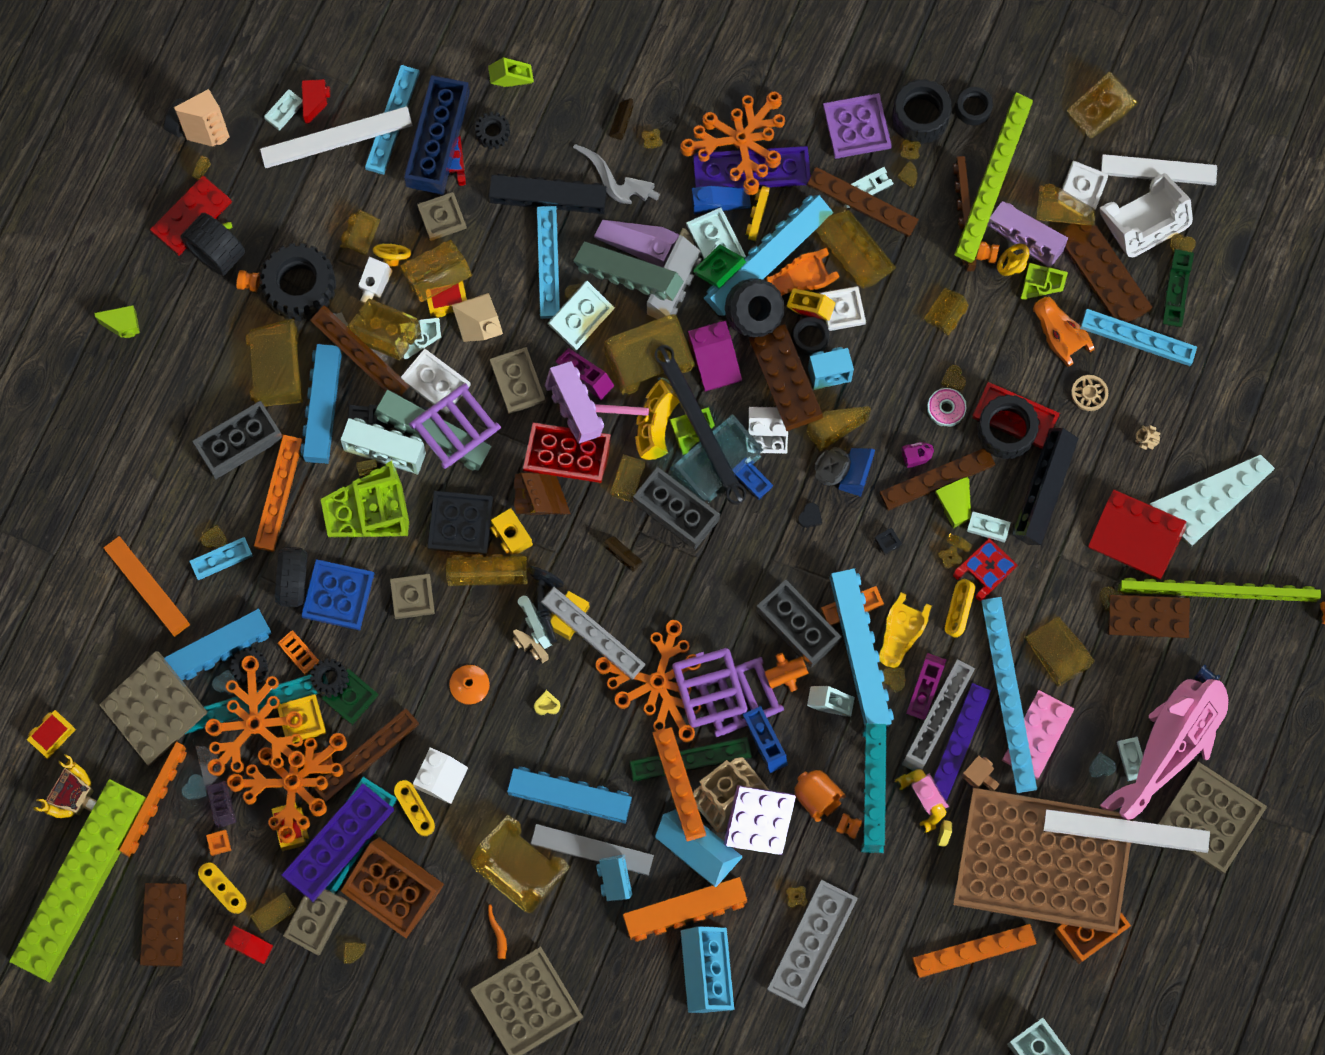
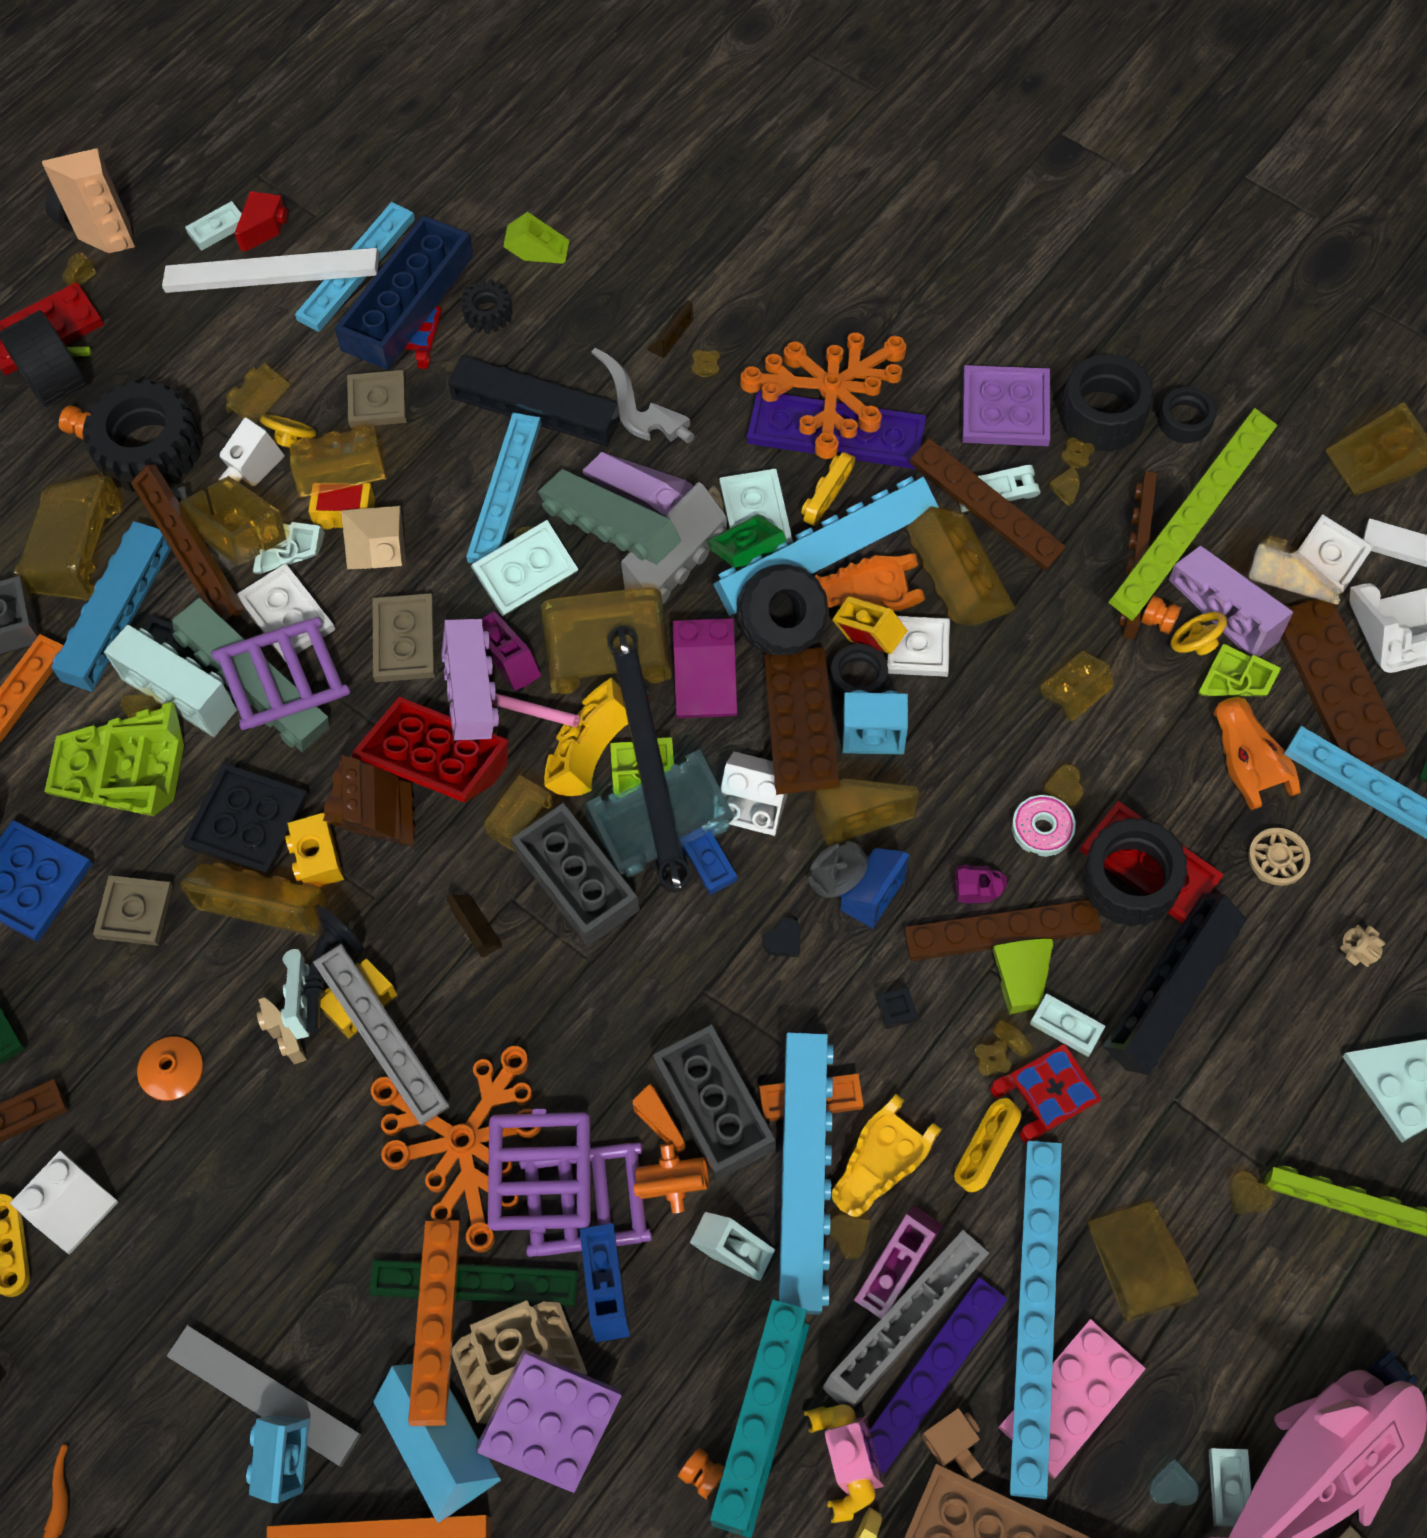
camera: 20 degrees right, 10 degrees down
clear yellow windscreen [471,815,570,913] -> none
dark azure brick [507,767,632,824] -> none
light yellow tile [534,690,560,715] -> none
blue slope [692,186,751,214] -> none
orange cylinder [794,770,846,822] -> none
red slope [1088,490,1187,580] -> none
reddish brown plate [1108,595,1190,638] -> none
none -> orange slope [632,1084,686,1155]

